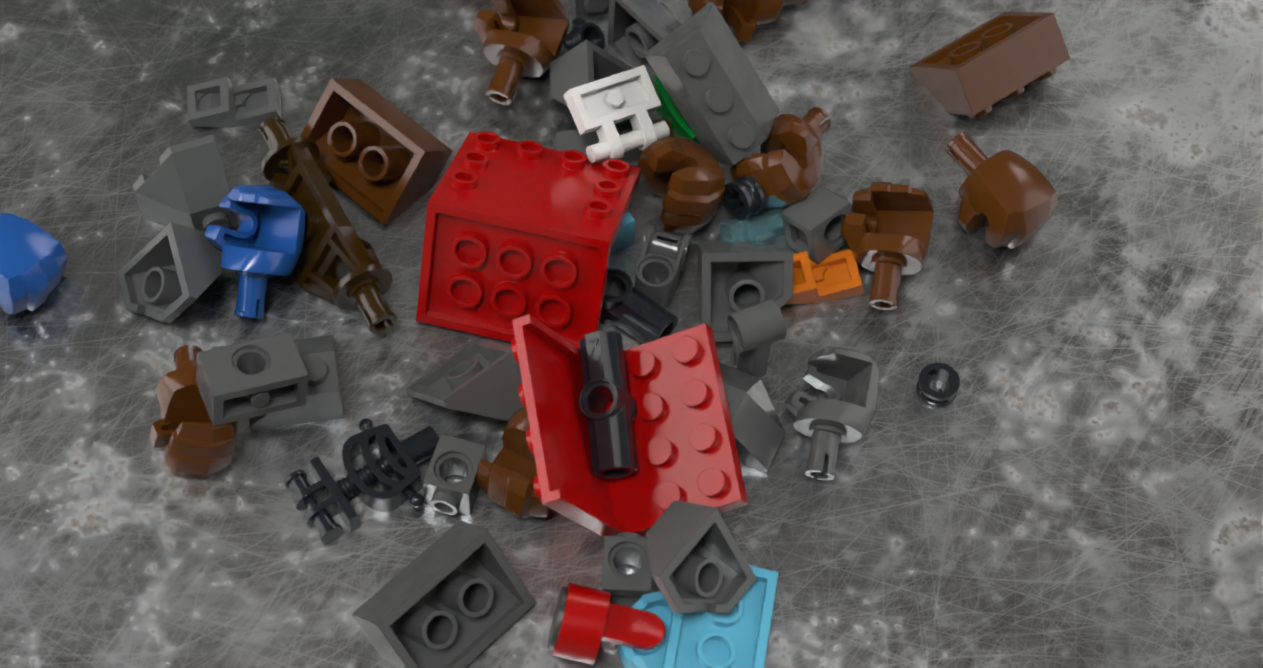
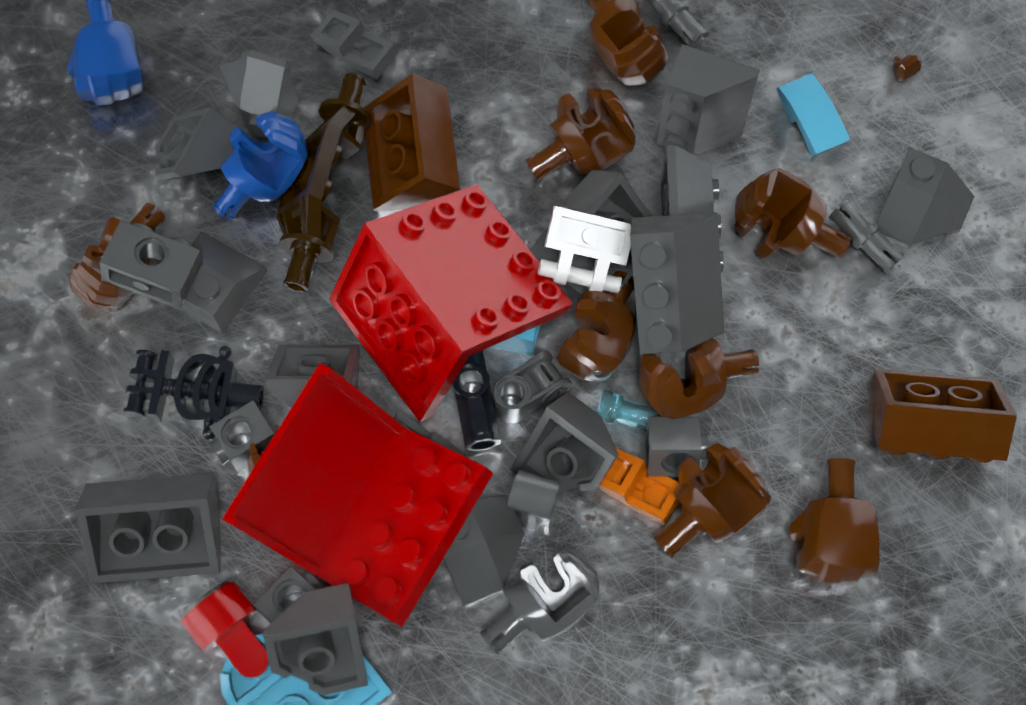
camera: 45 degrees right, 10 degrees up
black plate [563,17,605,51] -> none
black piece [578,330,638,479] -> none
black bush [723,175,765,220] -> none
black bush [916,362,960,410] -> none

